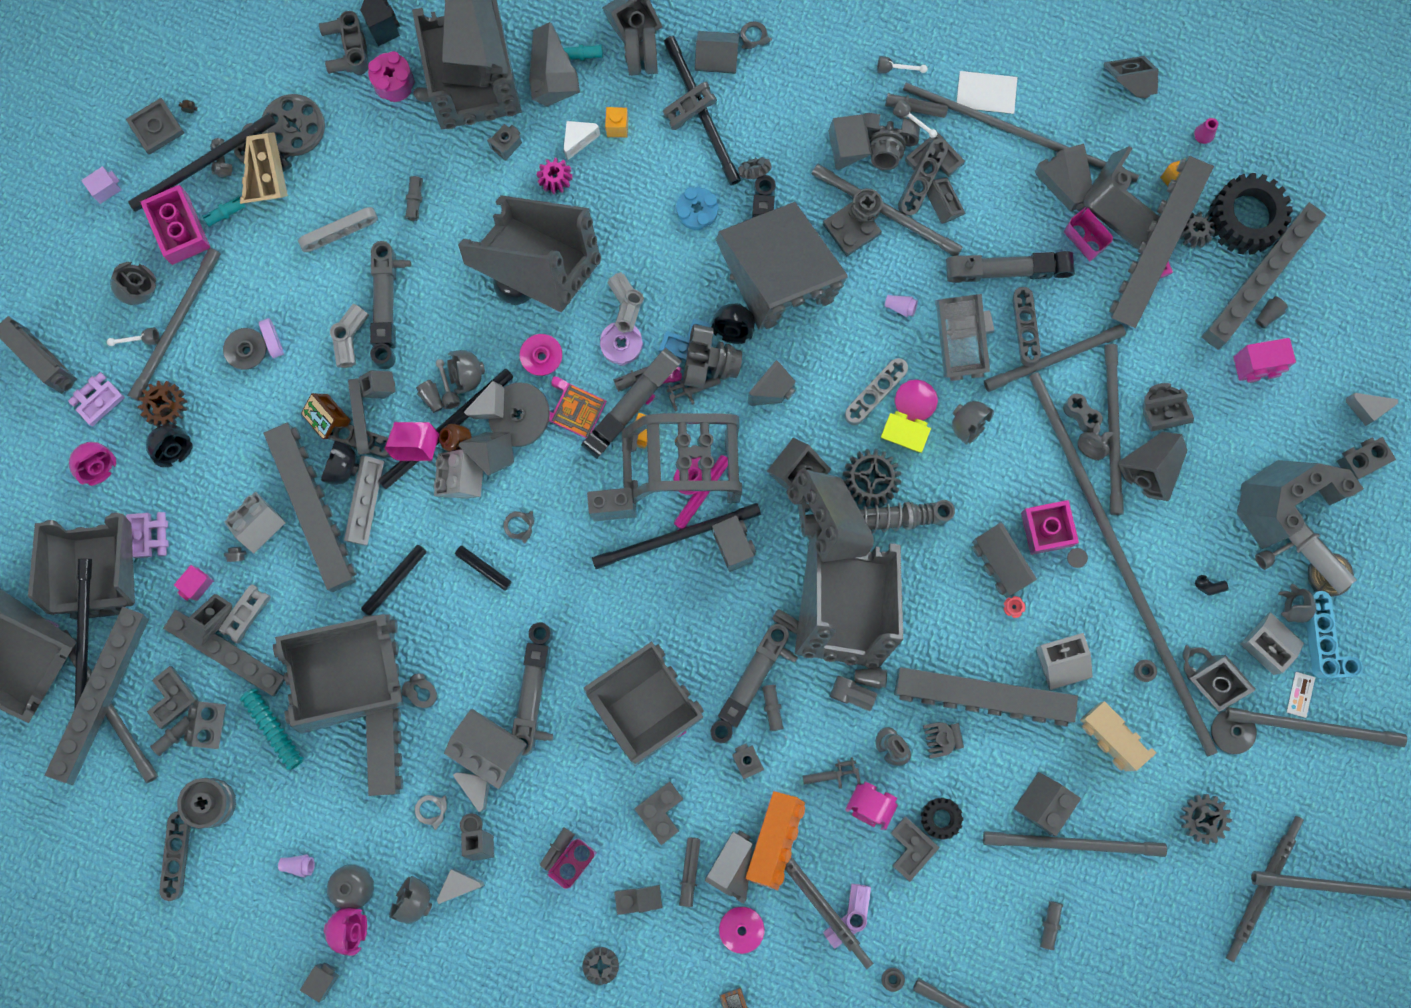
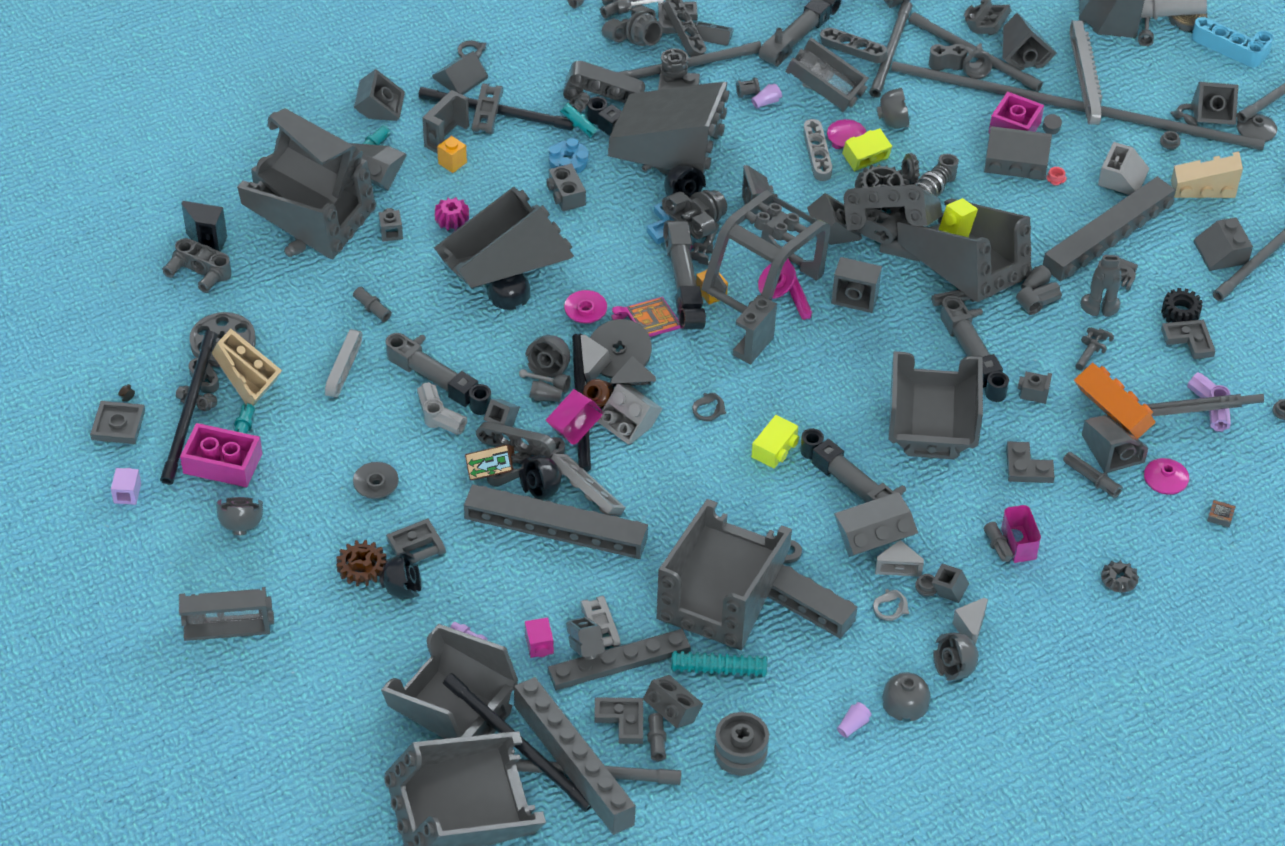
camera: 55 degrees left, 30 degrees down
lavender plate [68,372,125,427] -> none
dark pink cylinder [69,442,116,486] -> none
hinge [107,327,160,346] -> none
dark grey piece [127,248,221,402] -> none
dark grey beam [159,811,191,901] -> none
light grey slope [224,491,286,553] -> none
dark grey plate [224,547,246,562] -> none
lavender beam [259,318,284,358] -> none
dark grey brick [300,963,339,1002] -> none
dark pink cylinder [324,908,367,956] -> none
black axle [361,545,426,616] -> none
dark pink brick [368,51,415,102] -> none
black axle [455,546,512,591] -> none
white slope [564,121,600,160] -> none
black piece [592,503,761,569] -> none
lavender plate [600,323,643,366] -> none
light grey piece [607,272,644,333] -> none
dark grey axle [613,366,649,392] -> none
dark grey slope [614,885,663,915] -> none
dark grey wheel [624,27,658,76] -> none
dark grey pin [762,685,784,731] -> none
dark grey slope [828,114,872,170] -> none
dark pink brick [845,782,898,831] -> none
black arm [1195,575,1229,596] -> none
light grey slope [1240,612,1304,675] -> none
dark grey piece [1278,584,1316,623] -> none
white sticker [1287,672,1315,718] -> none
none -> dark grey plate [386,518,446,564]
none -> dark grey panel [422,90,469,154]
none -> dark grey brick [546,164,586,211]
none -> teal pin [560,102,599,138]
none -> dark grey beam [563,61,645,103]
none -> dark grey bush [736,77,760,98]
none -> neon yellow brick [751,415,799,469]
none -> dark grey gear [901,153,920,185]
none -> neon yellow brick [938,198,978,237]
none -> light grey gear [1070,20,1103,125]

